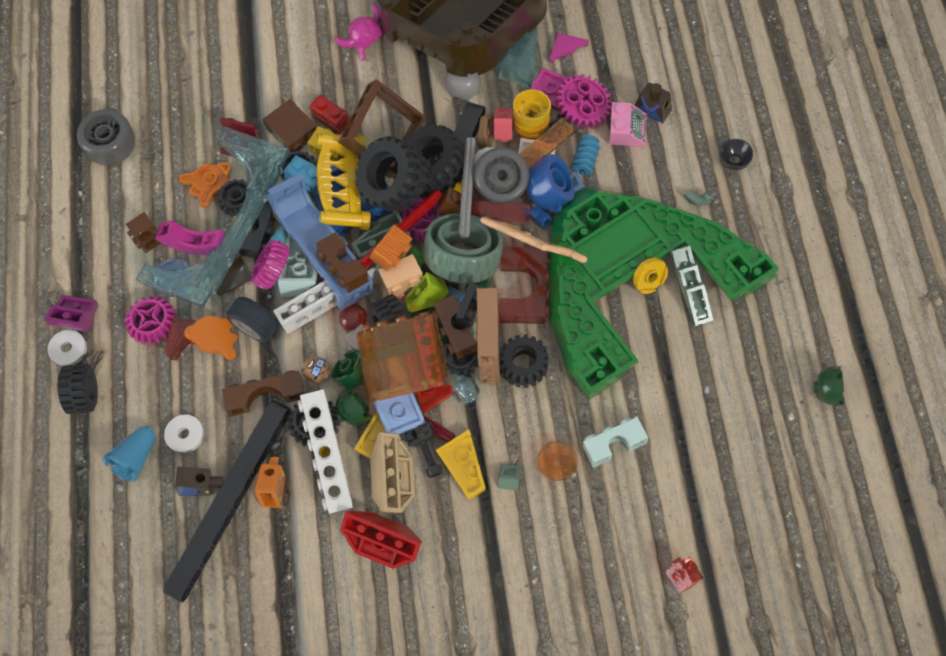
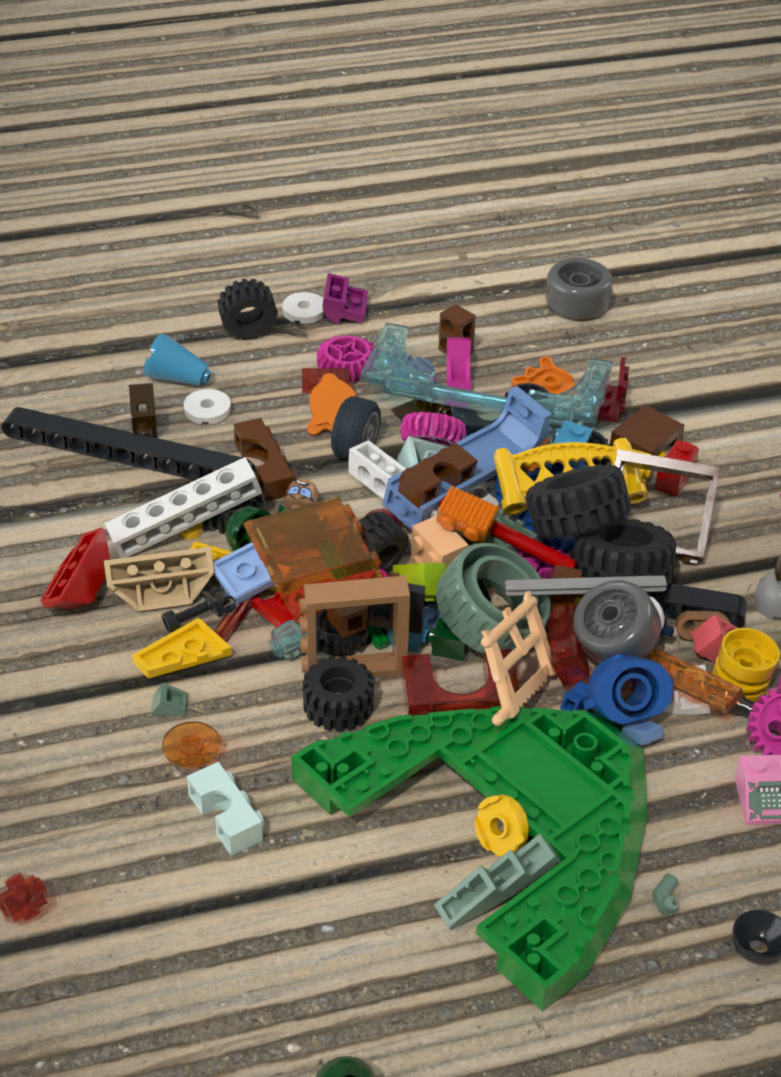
camera: 75 degrees right, 25 degrees down
orange torso [255,457,285,508] -> none
dark azure piece [571,135,601,176] -> none

